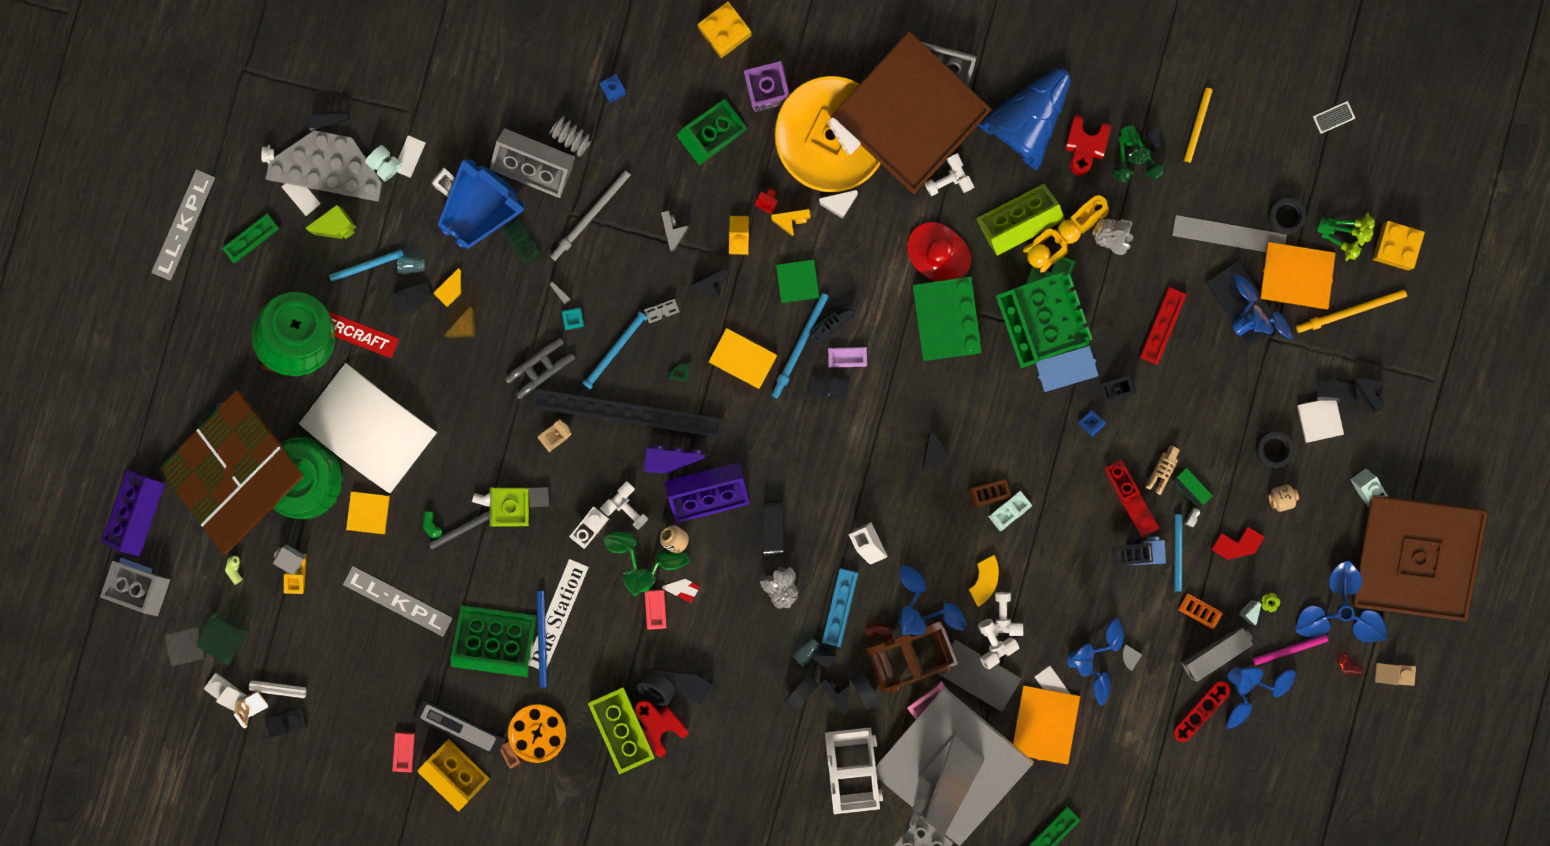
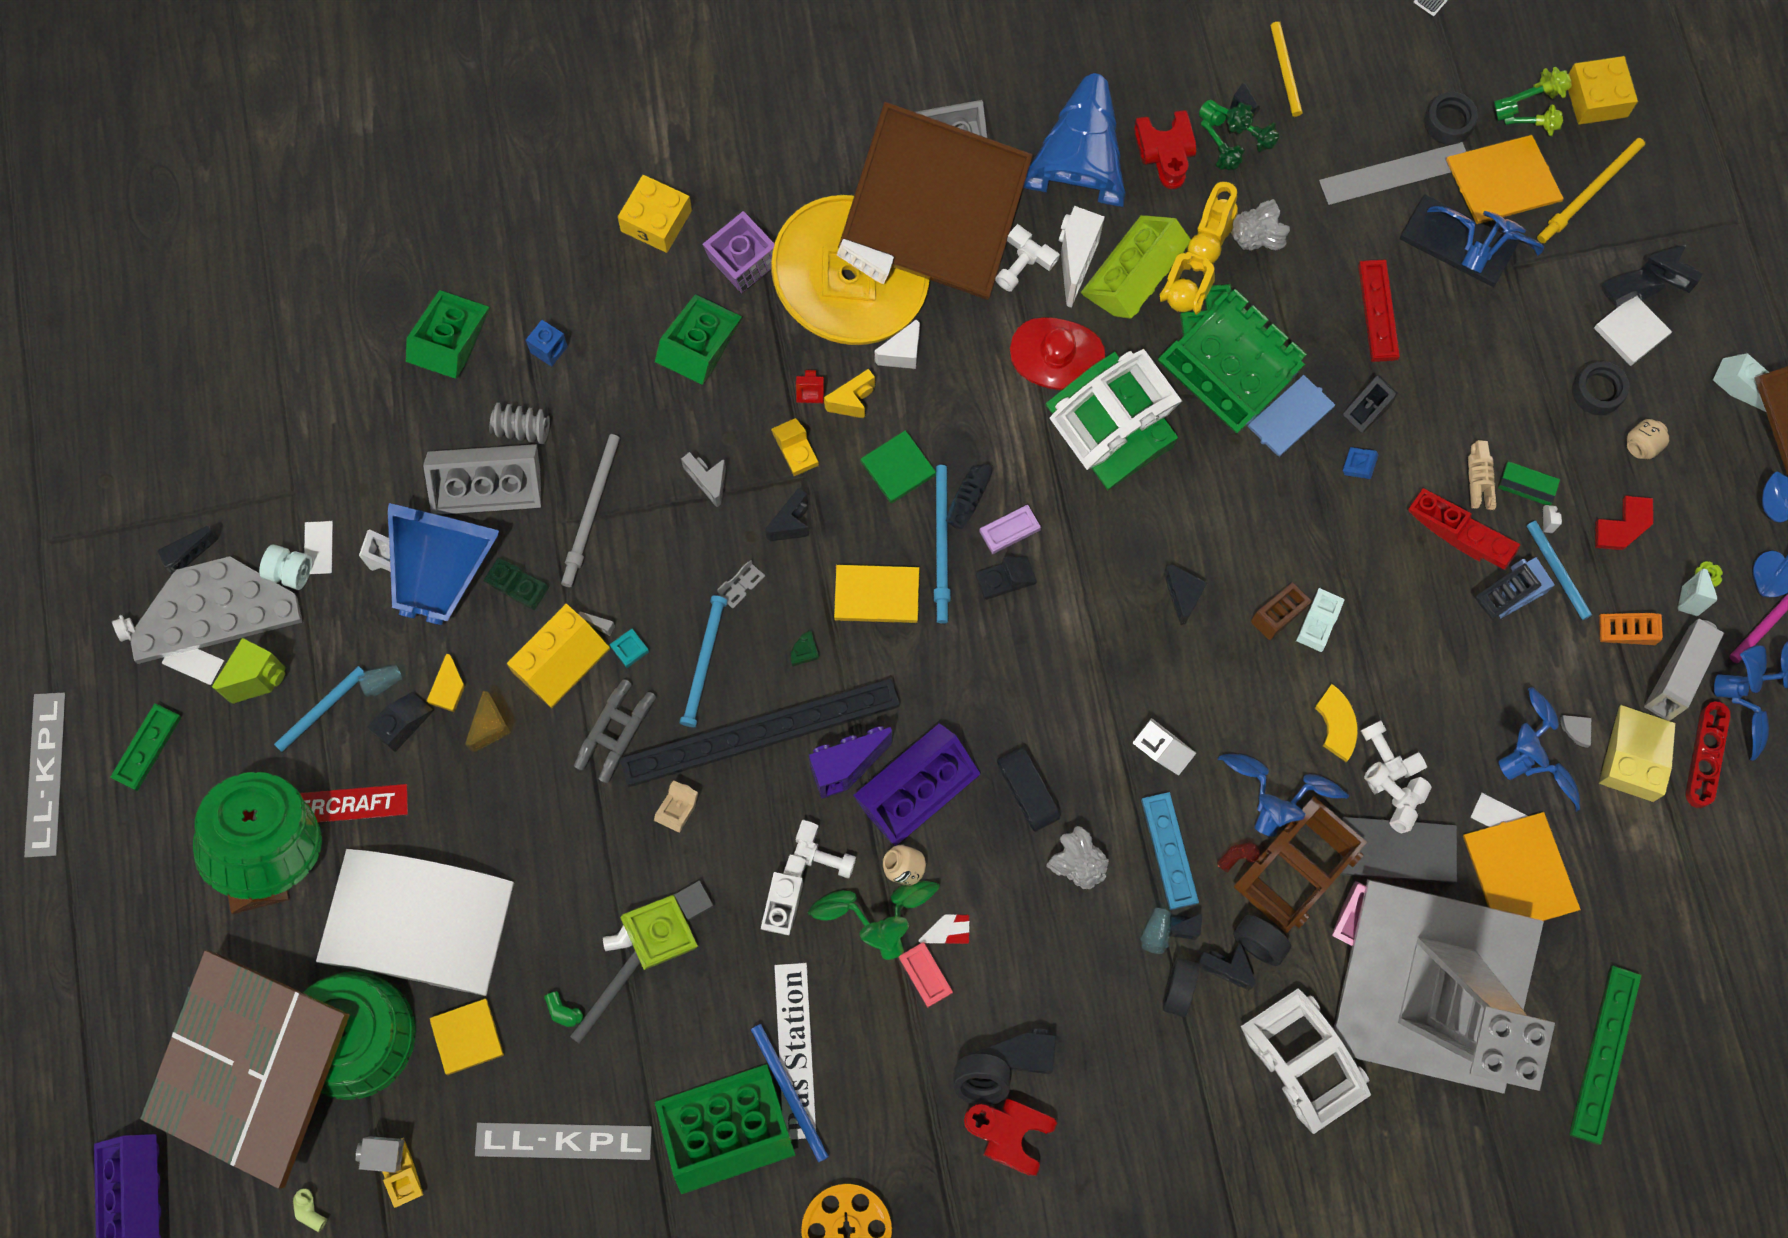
camera: 25 degrees left, 15 degrees down
lime slope [588,688,654,774] -> none
none -> green slope [406,290,489,379]
none -> yellow slope [507,604,610,708]
none -> white window [1050,349,1182,470]
none -> white slope [1059,206,1104,308]
none -> light yellow slope [1598,705,1675,802]

